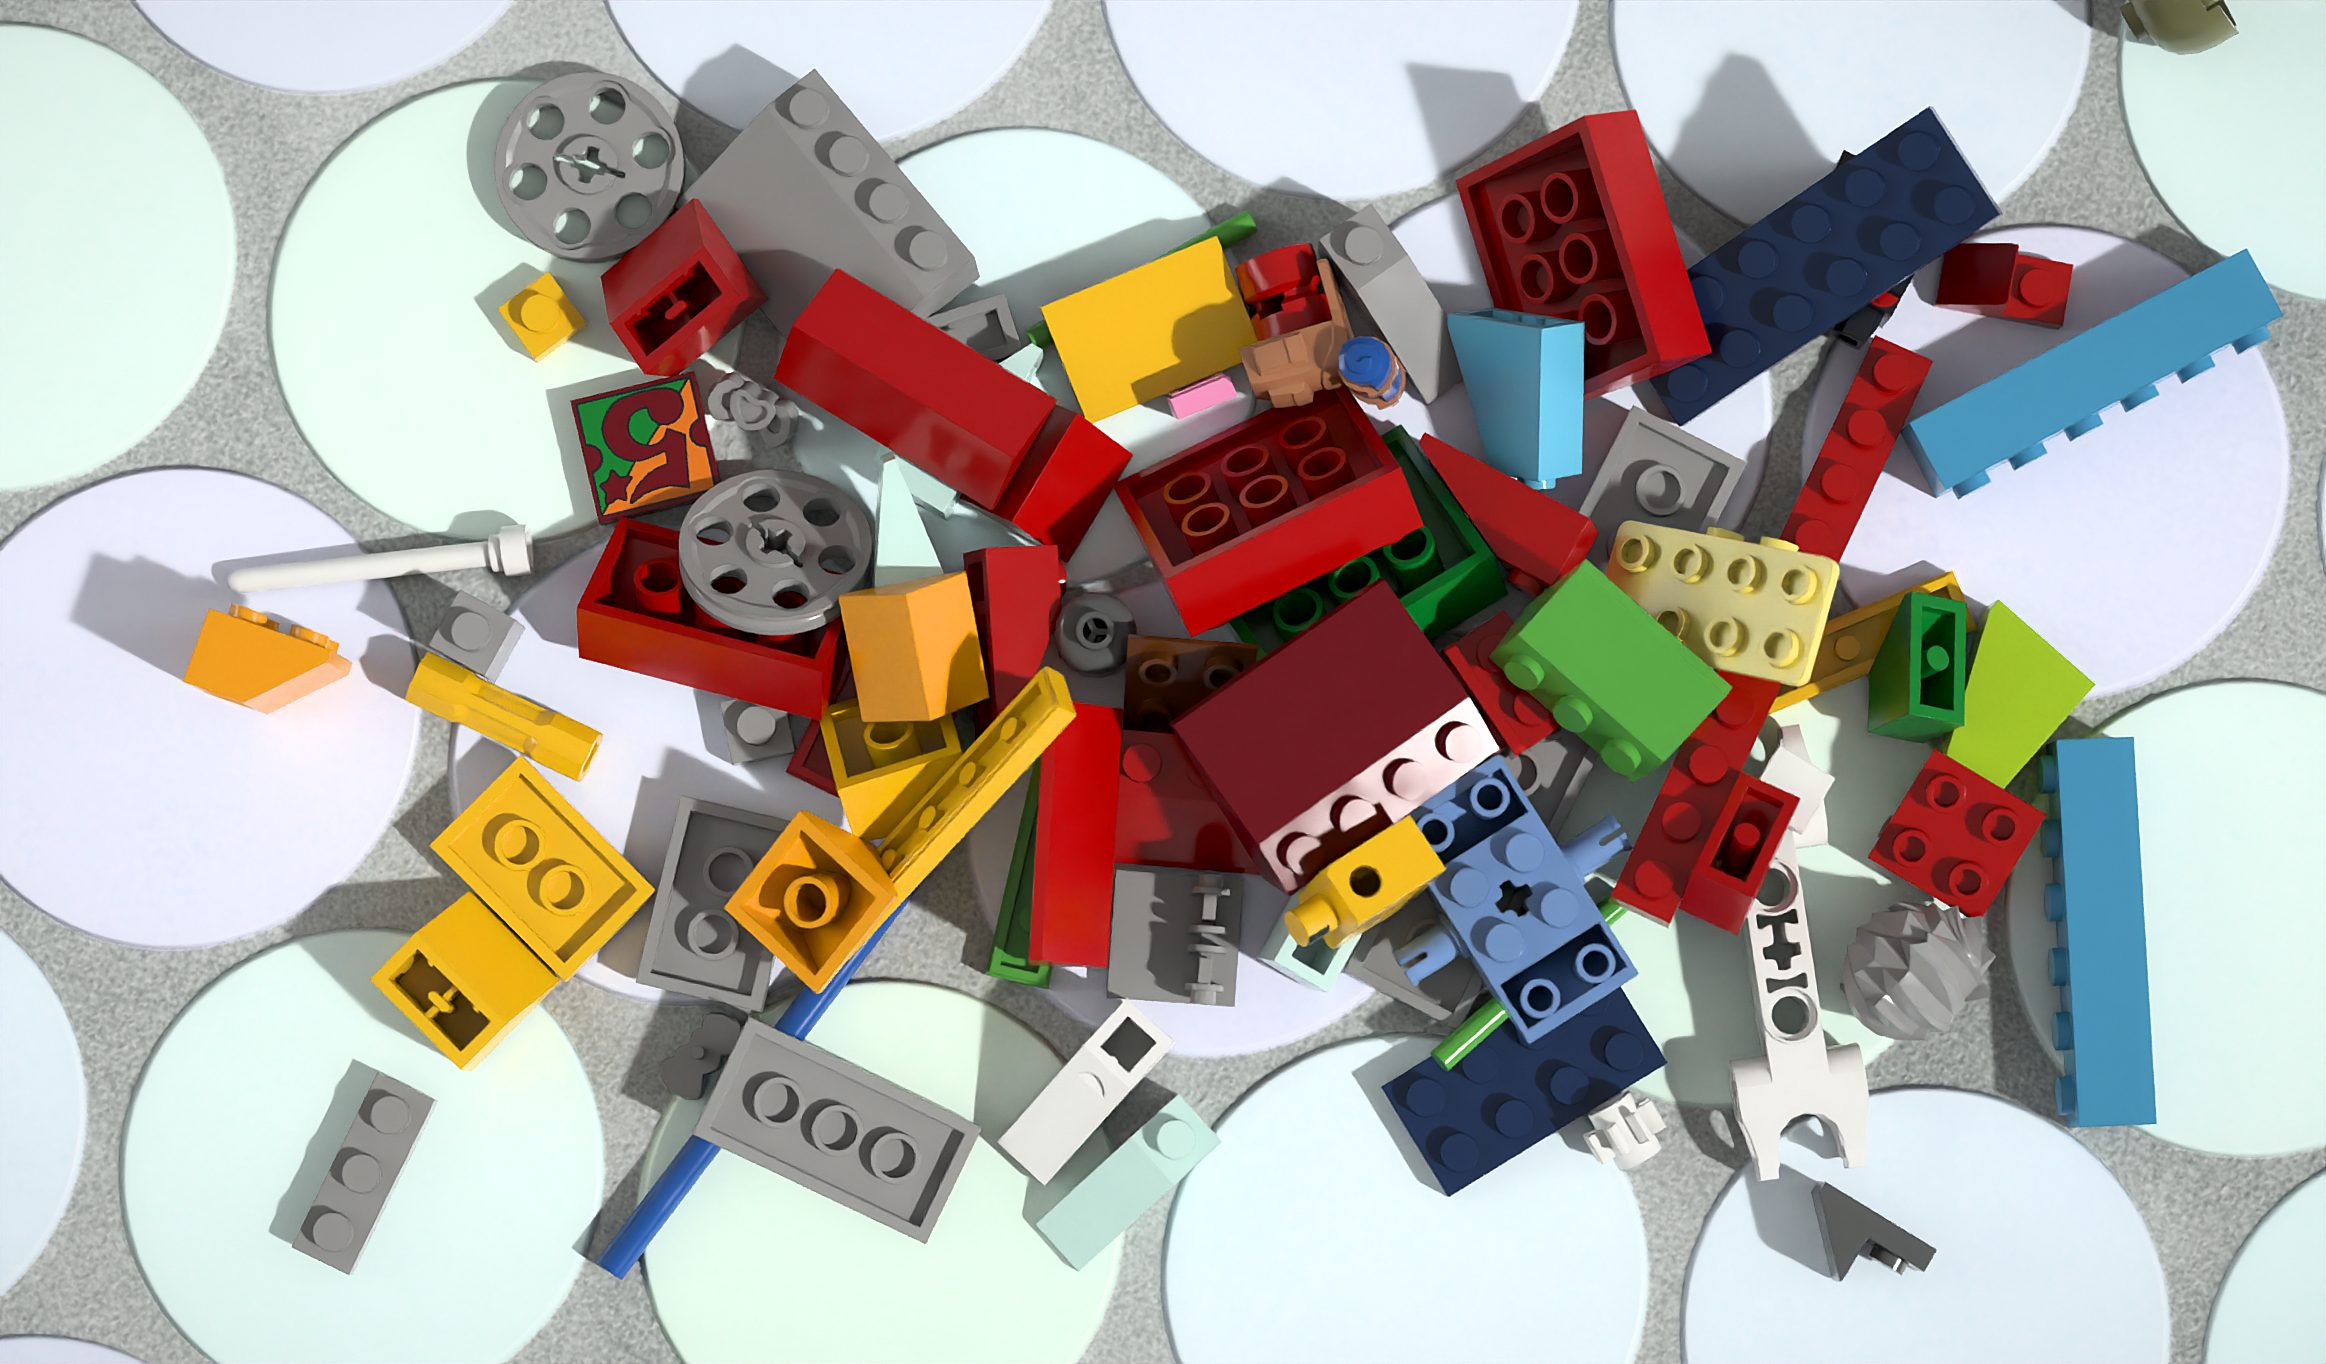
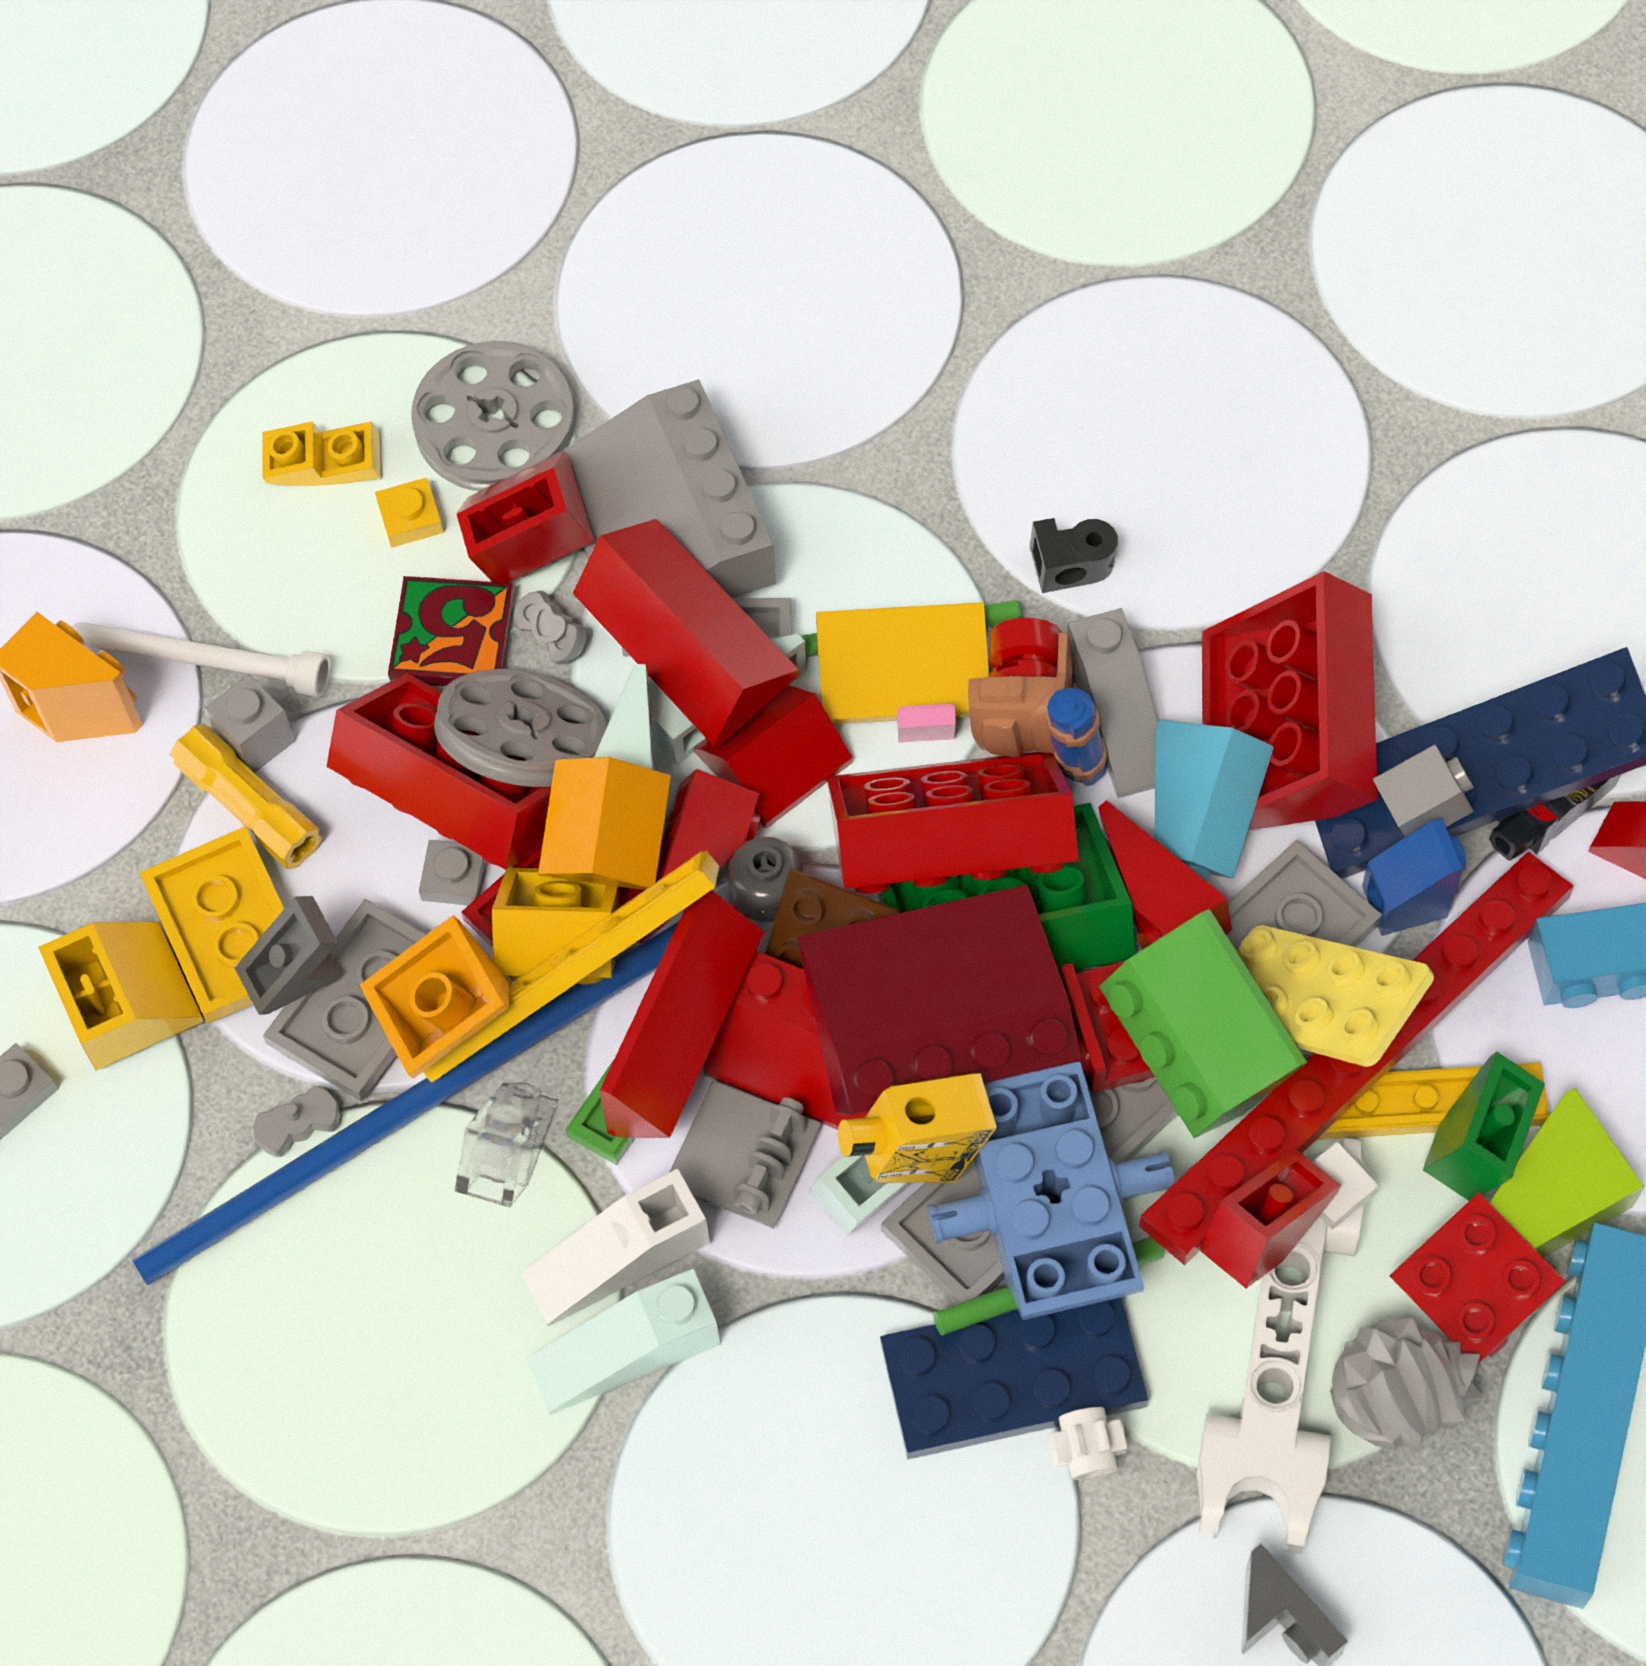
camera: 20 degrees right, 20 degrees down
light grey plate [692,1015,982,1244] -> none
none -> dark grey slope [235,896,341,1015]
none -> yellow slope [262,421,380,486]
none -> clear slope [454,1082,559,1208]
none -> pearl dark grey leg [1029,518,1118,593]
none -> blue slope [1362,818,1466,936]
none -> light grey brick [1373,745,1474,837]

